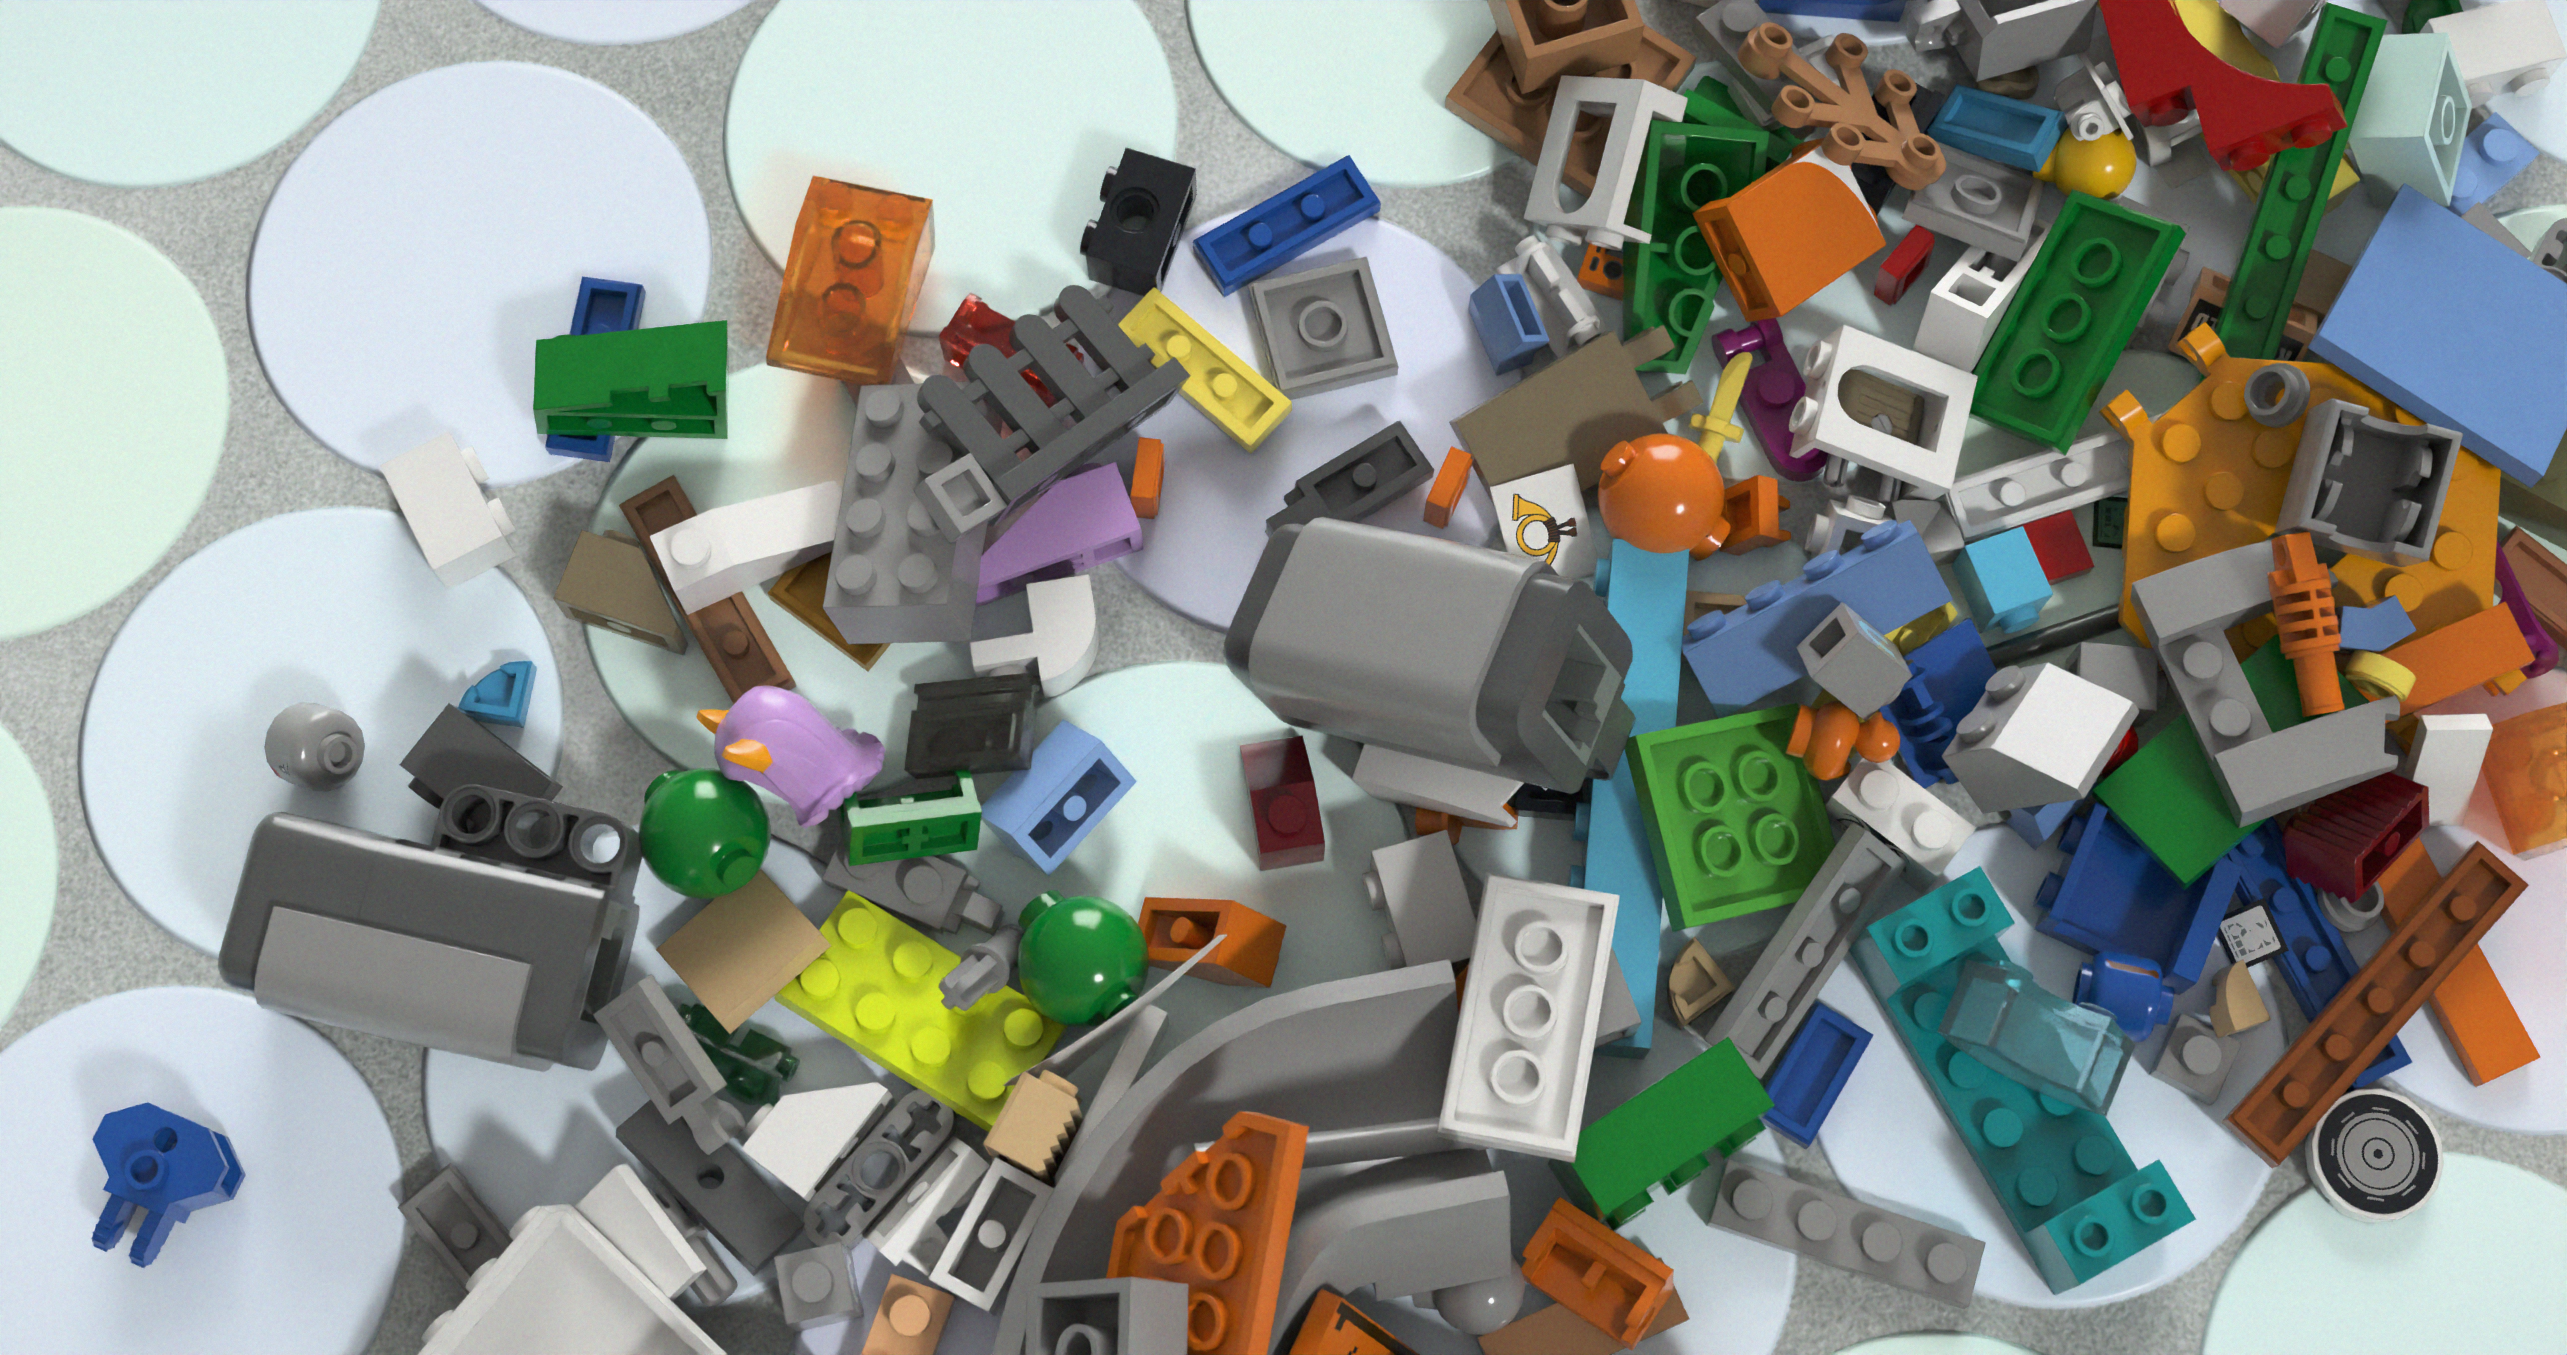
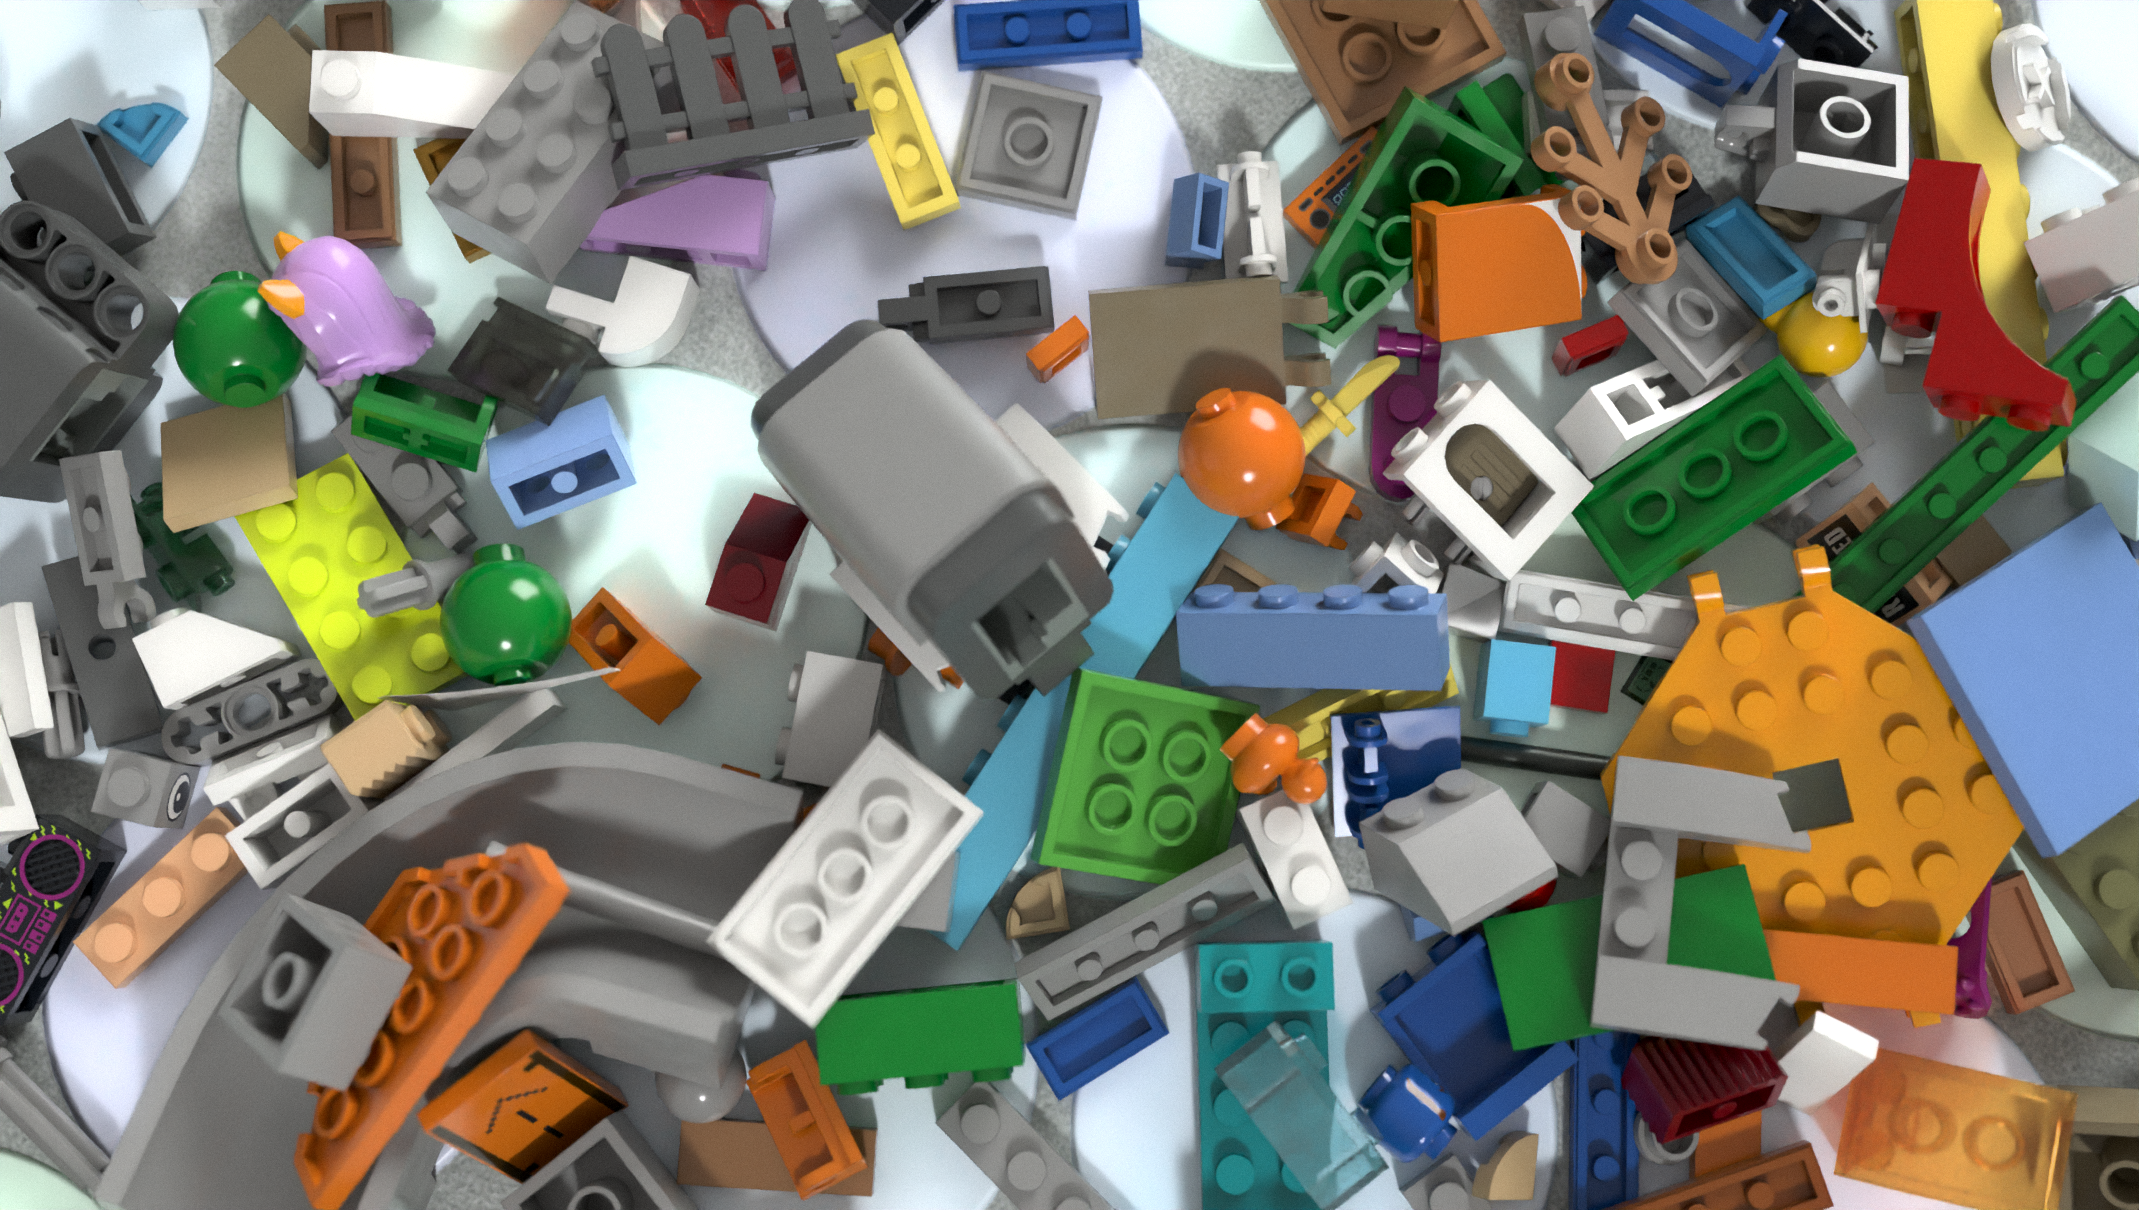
camera: 30 degrees right, 10 degrees up
light grey plate [913,453,1008,544] -> none
orange tile [1130,437,1166,519] -> none
white sticker [1490,464,1598,579] -> none
white panel [1524,75,1688,250] -> none
light grey brick [1796,602,1913,721] -> none
sticker [2217,898,2289,968] -> none
light grey plate [2244,363,2310,428] -> none
orange hinge [2267,531,2345,717] -> none
light grey piece [2274,398,2463,568] -> none
medium blue piece [2334,595,2417,654] -> none
light yellow tile [2343,650,2416,703] -> none

